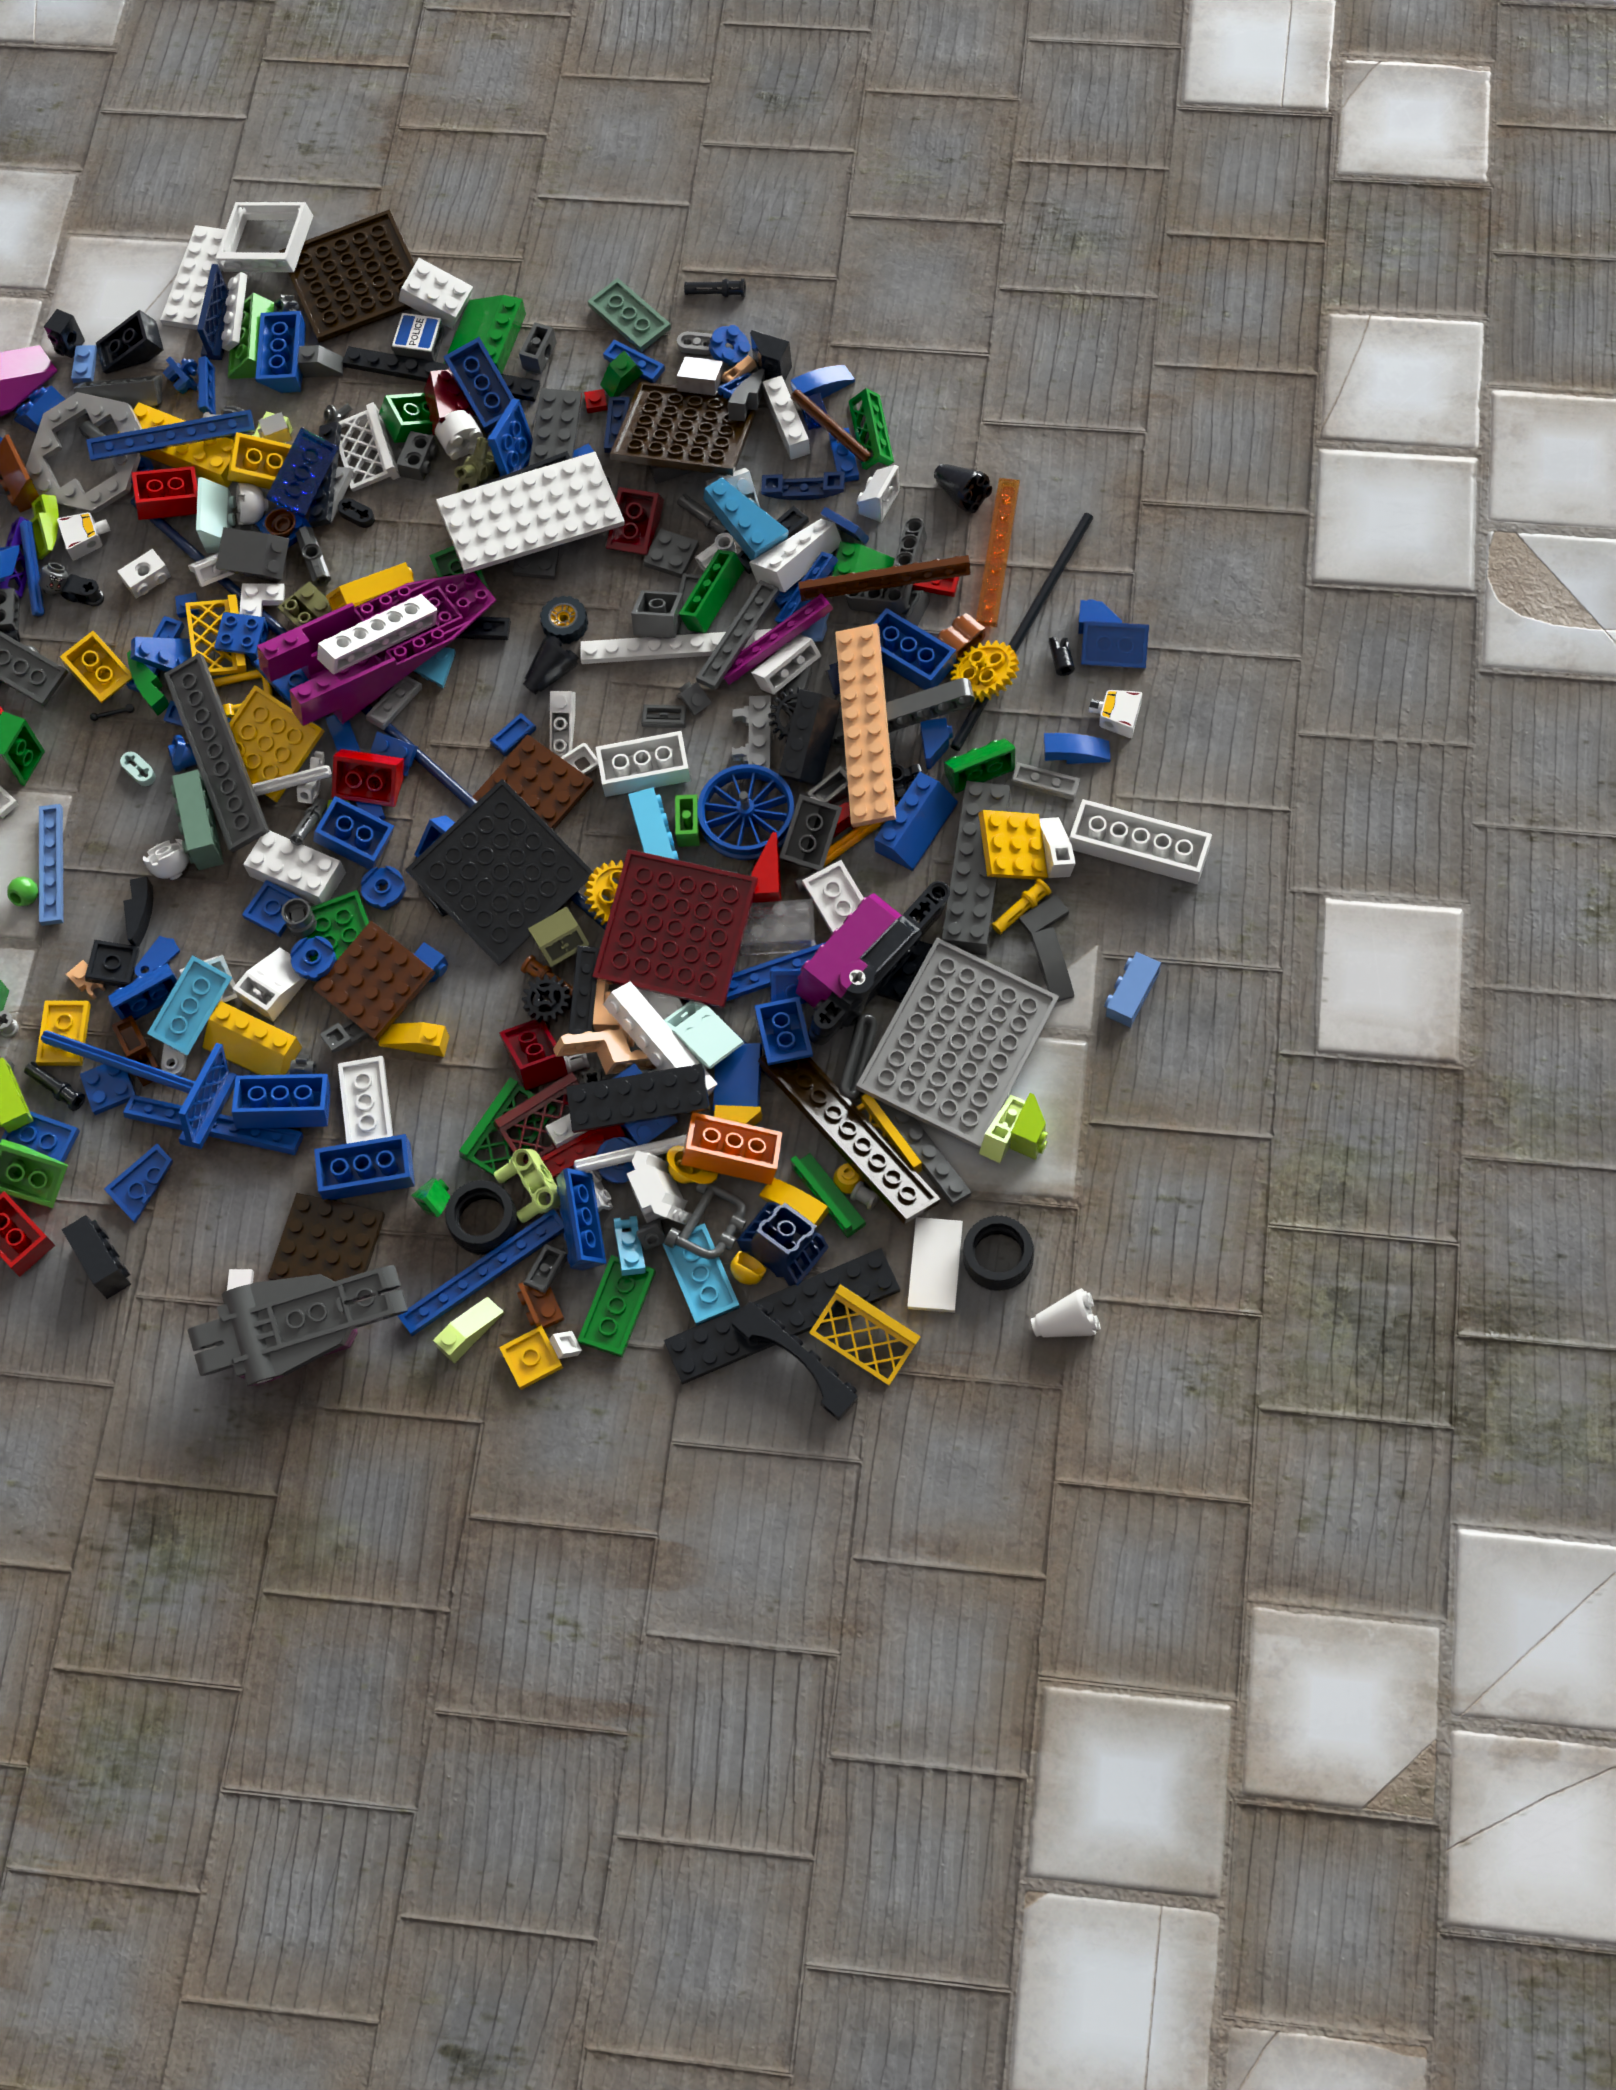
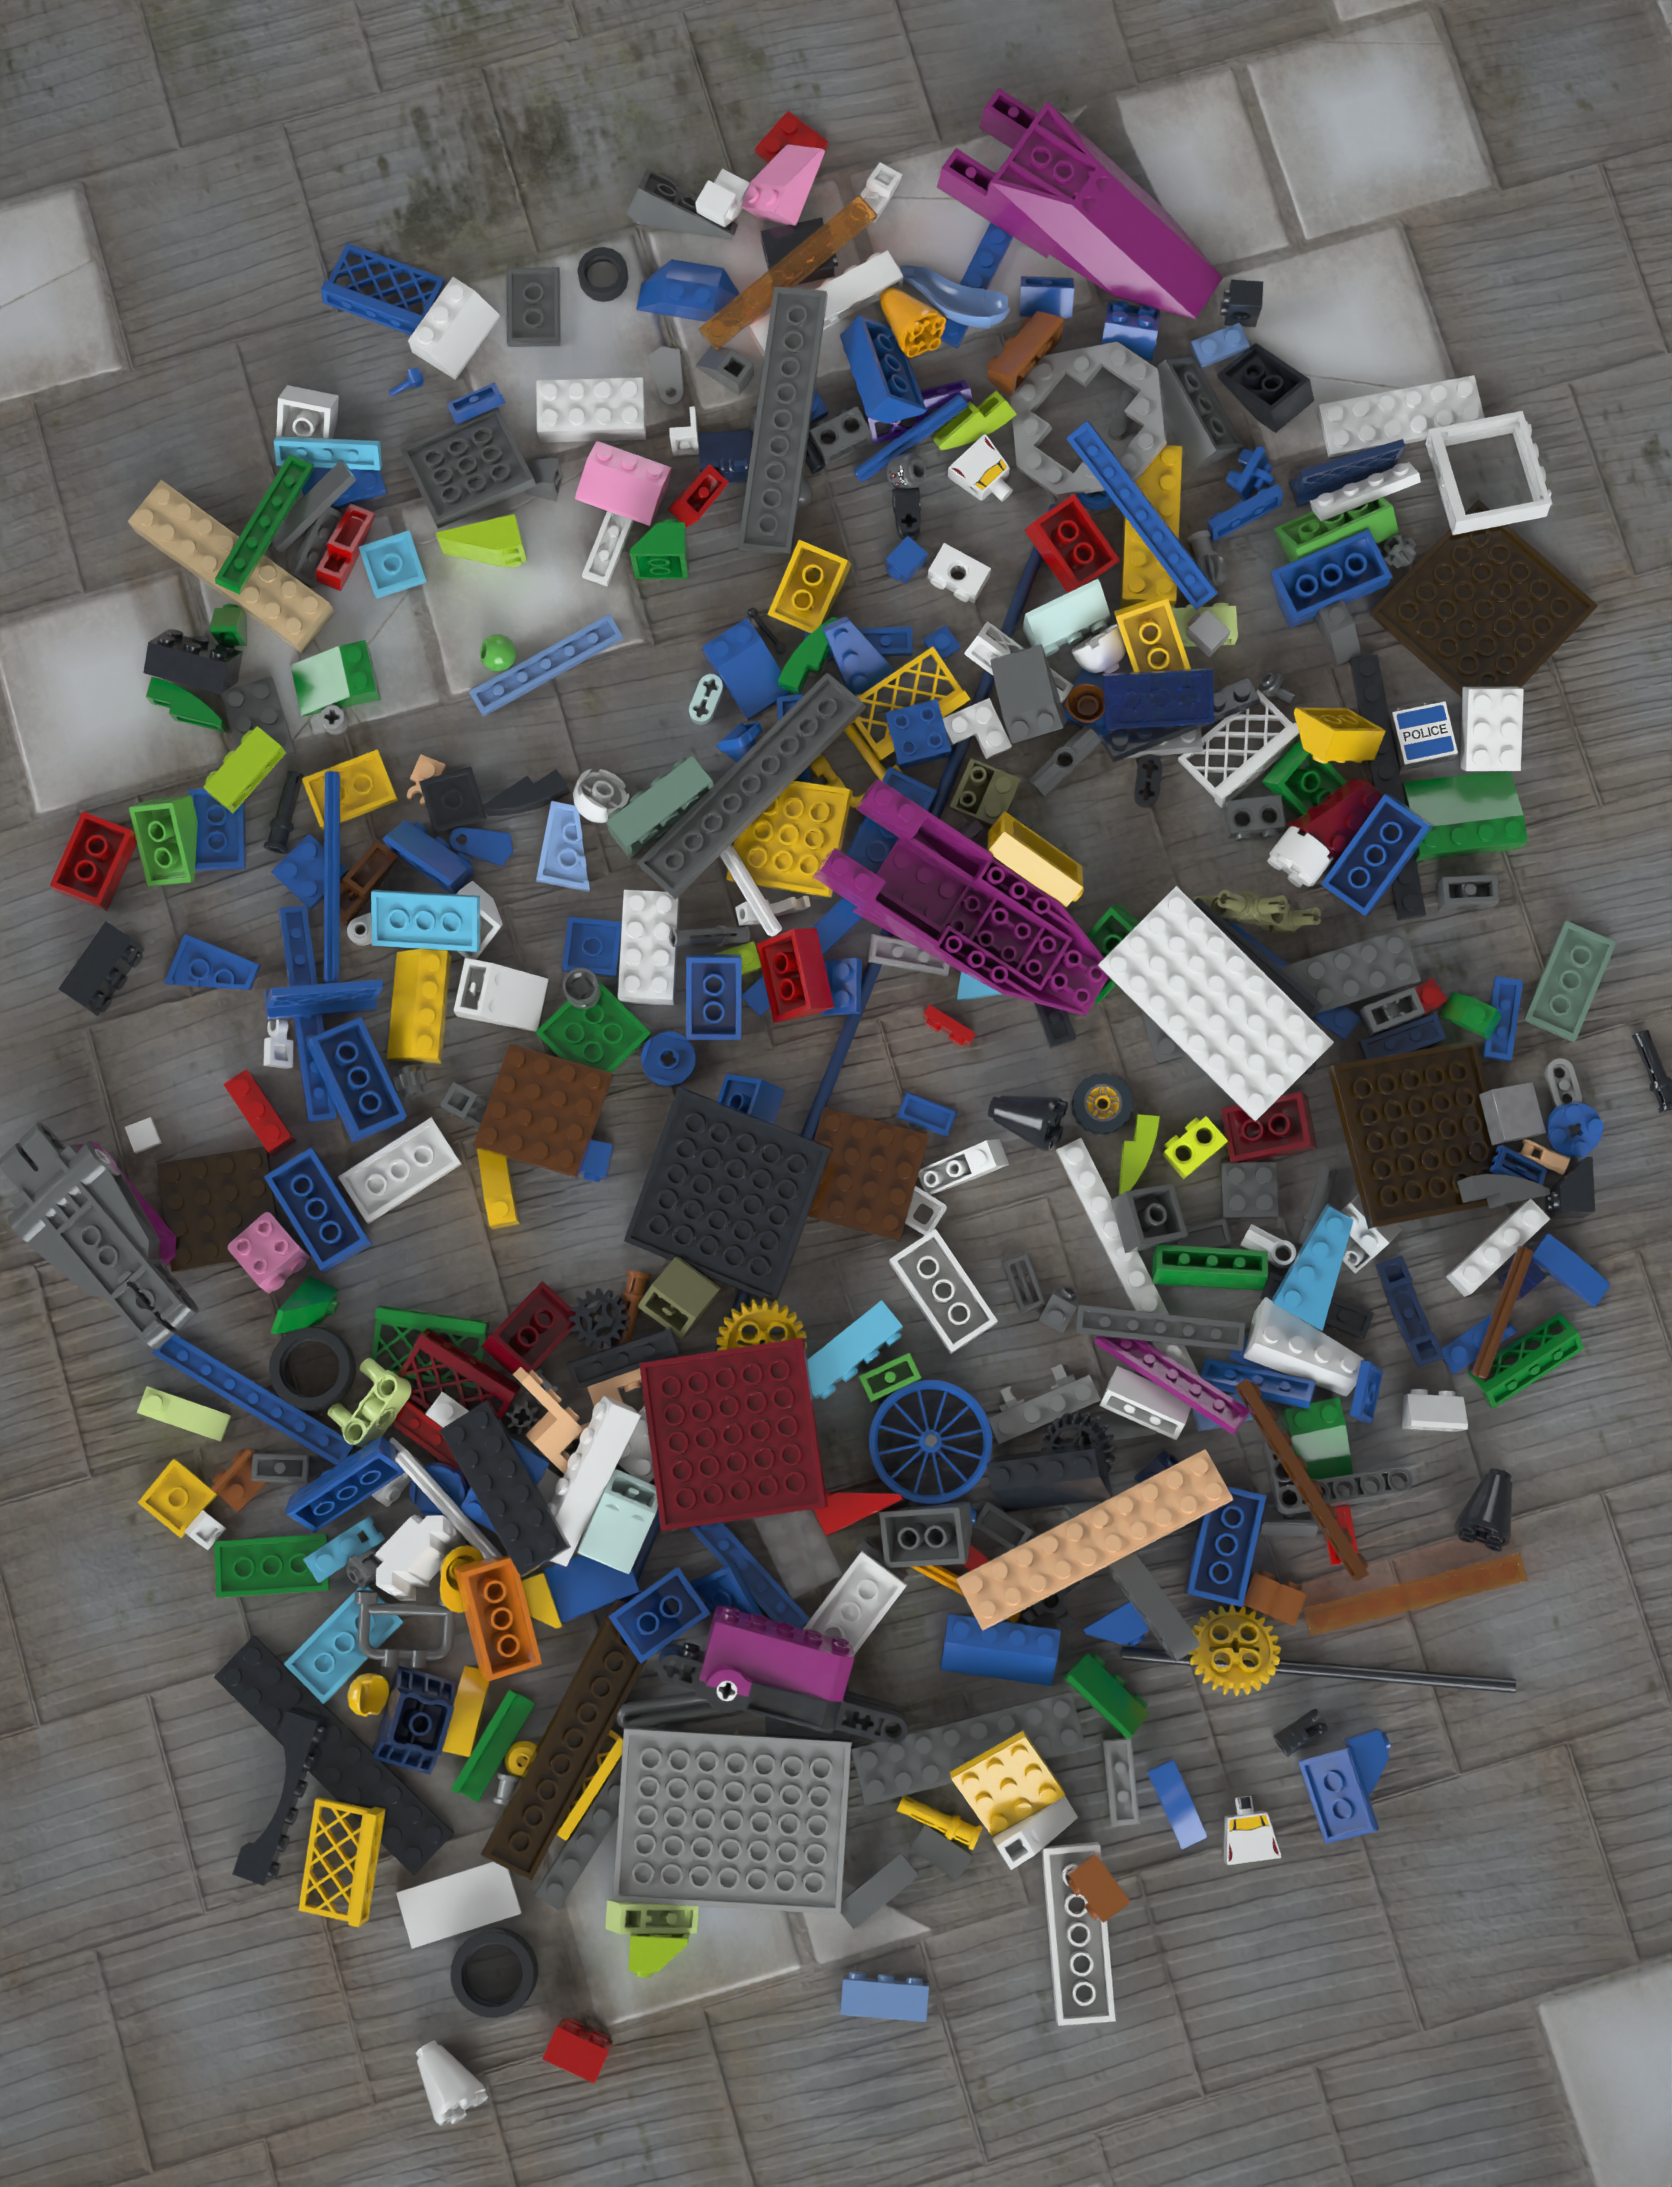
camera: 60 degrees right, 15 degrees up
blue plate [290,936,337,981] -> none
white brick [317,595,437,675] -> none
blue plate [488,399,533,477] -> none
none -> red brick [223,1069,296,1156]
none -> bright pink bracket [228,1212,311,1294]
none -> white plate [264,1019,293,1069]
none -> light blue wing [536,801,590,892]
none -> red brick [542,2018,613,2084]
none -> blue slope [702,618,791,720]
none -> blue brick [886,536,928,584]
none -> red plate [923,1004,976,1047]
none -> dark orange brick [1067,1852,1131,1923]
none -> lime slope [1118,1114,1160,1196]
none -> neon yellow brick [1162,1116,1228,1180]
none -> yellow slope [1294,708,1385,763]
none -> dark grey brick [1359,987,1425,1037]

